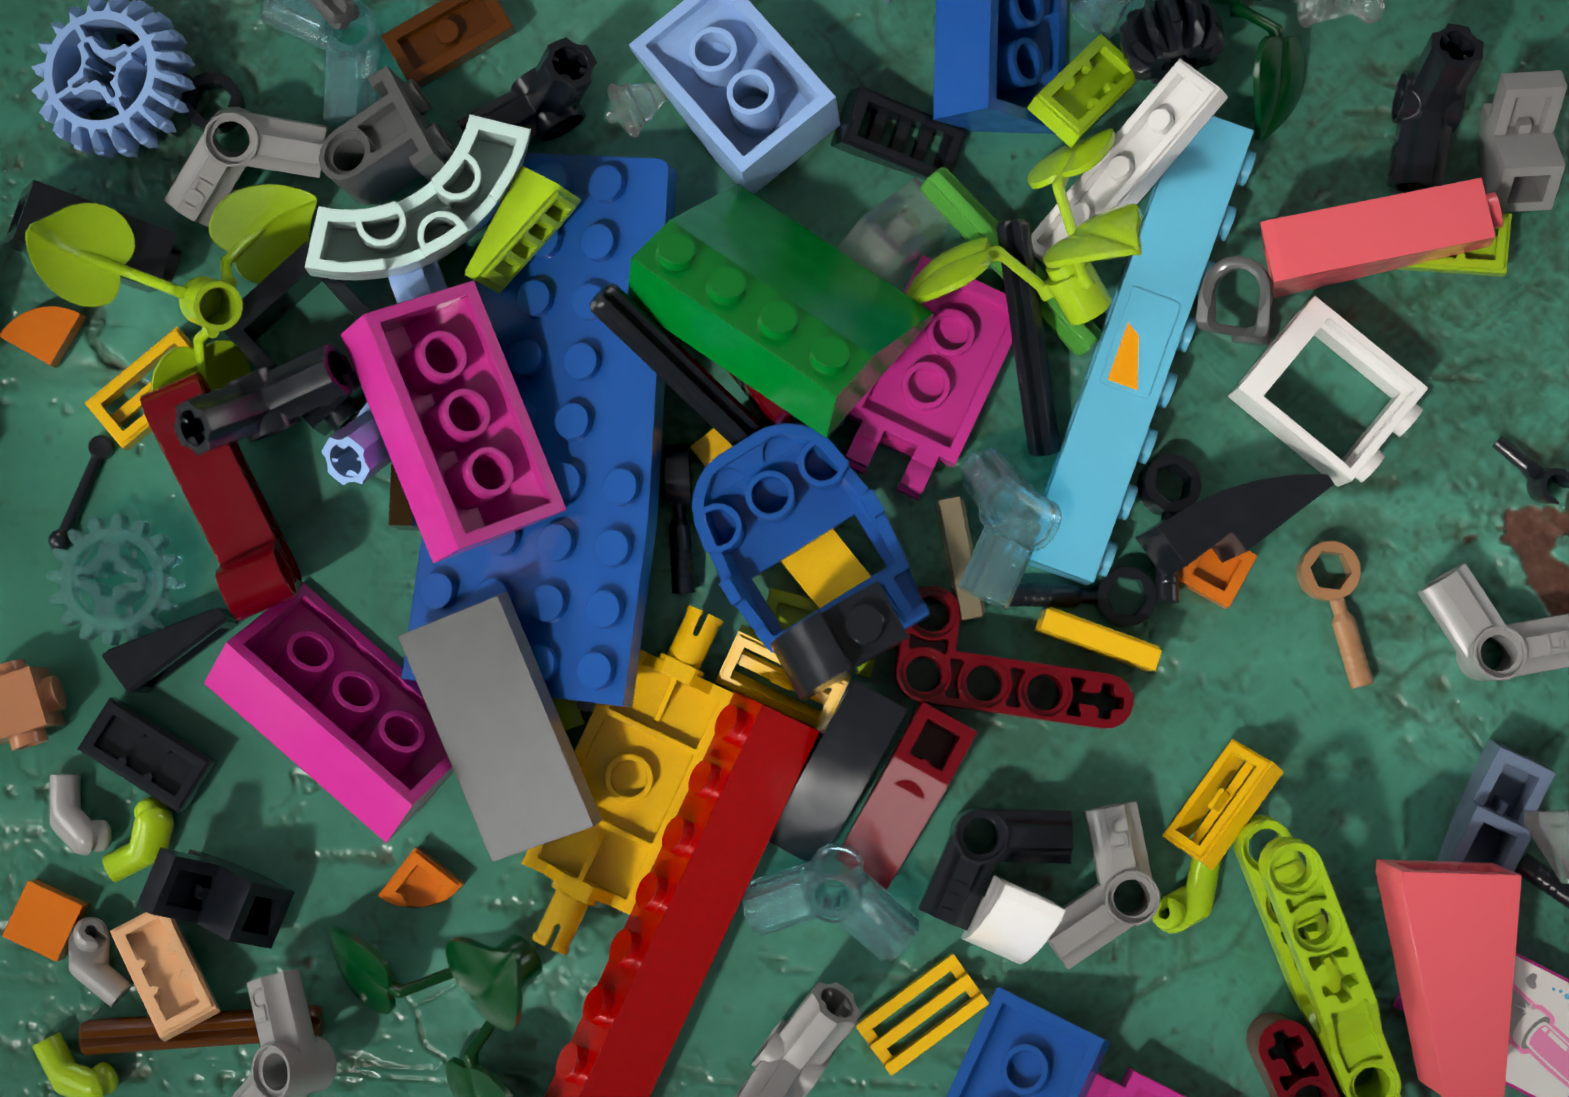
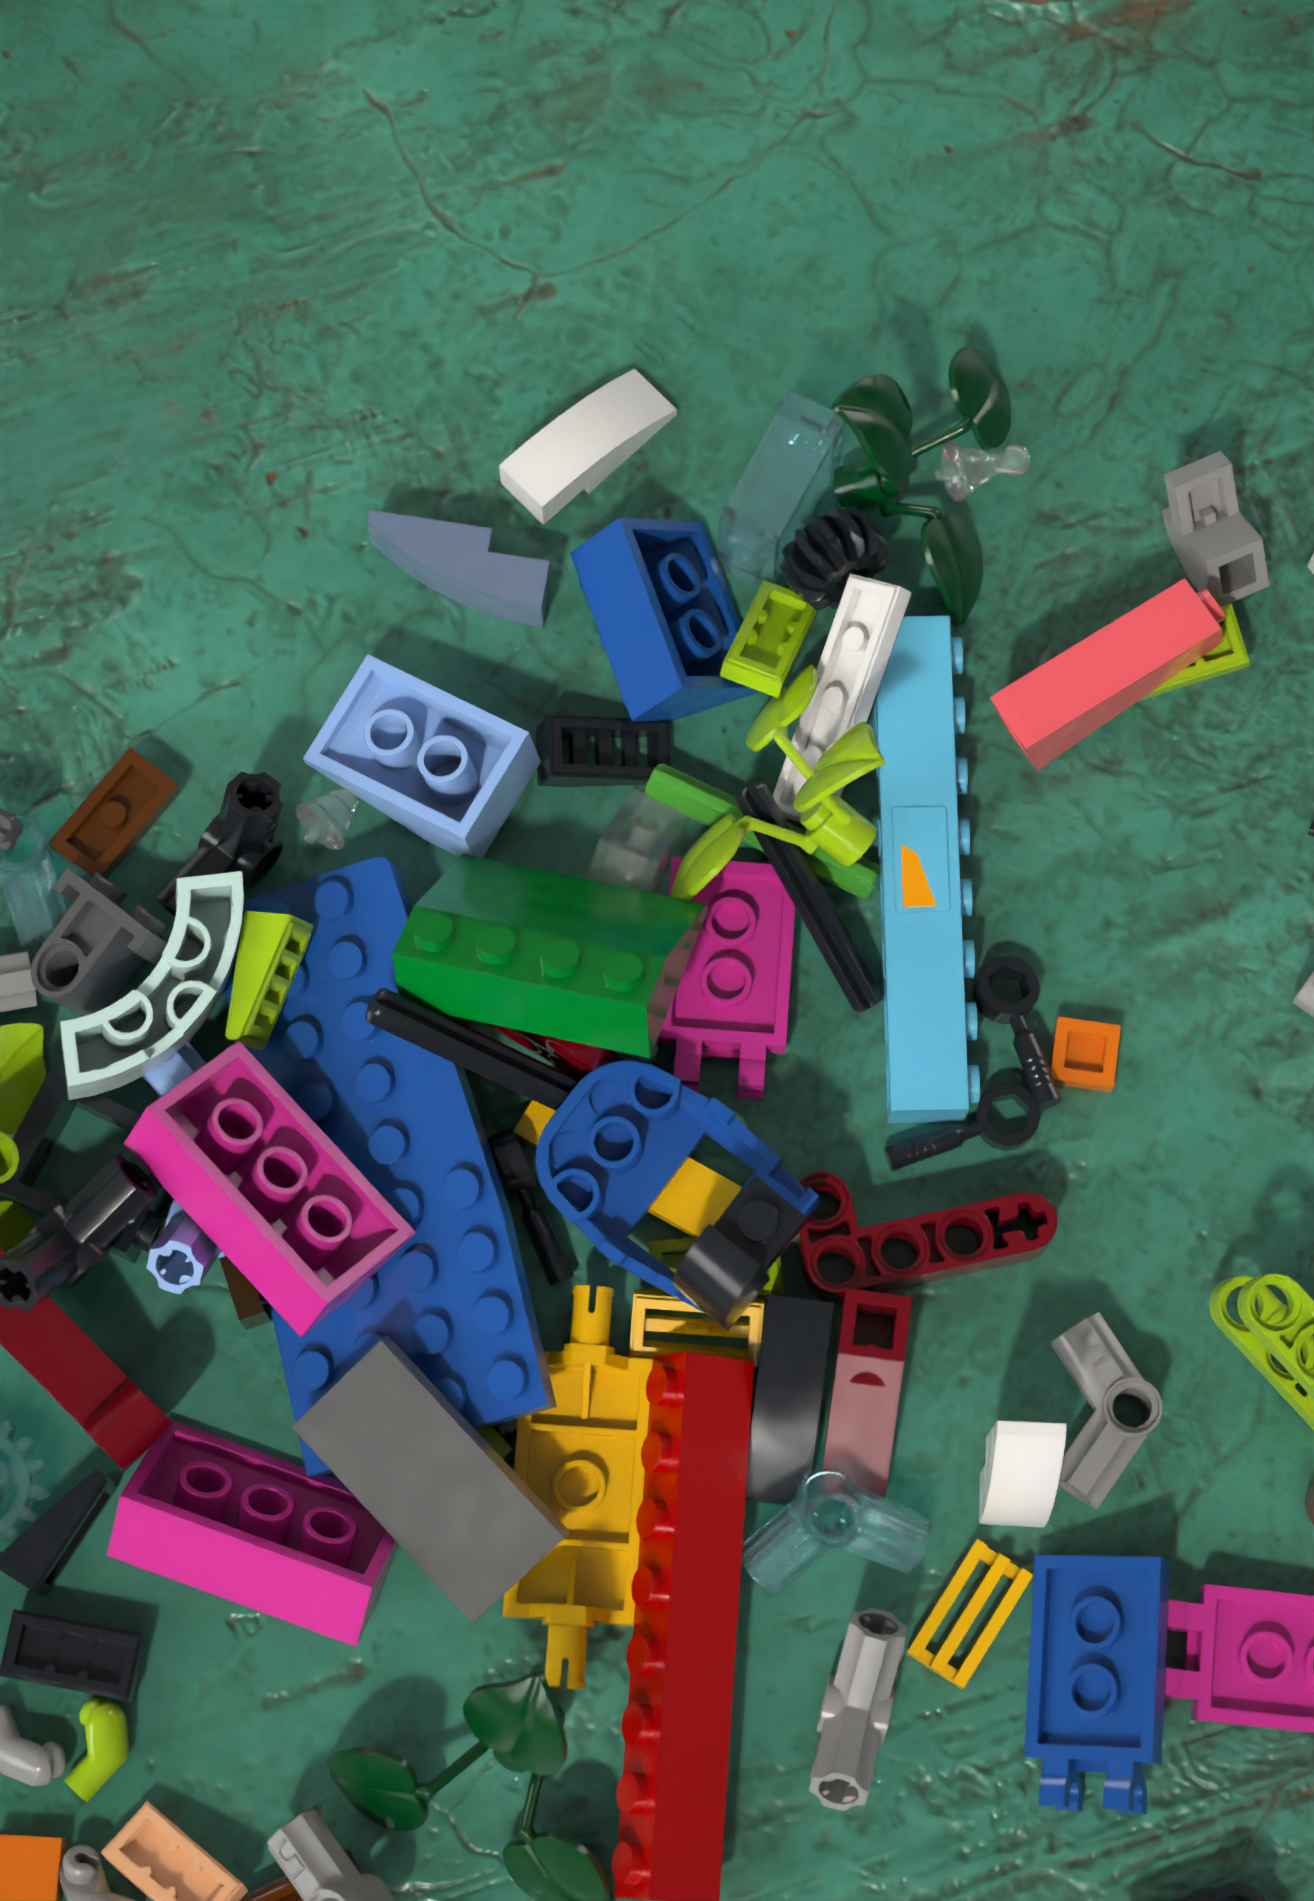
camera: 20 degrees left, 10 degrees down
black brick [136,847,295,949] -> none
orange tile [378,846,465,908] -> none
black piece [918,807,1073,931] -> none
dark tan tile [935,496,985,622] -> none
clear light blue piece [958,446,1061,610] -> none
yellow tile [1034,607,1162,672] -> none
black slope [1135,474,1334,577] -> none
lime arm [1152,857,1222,933] -> none
yellow tile [1162,738,1284,871] -> none
dark grey piece [1196,256,1274,346] -> none
white window [1228,296,1428,487] -> none
medium nougat piece [1296,541,1374,689] -> none
black piece [1387,23,1484,193] -> none

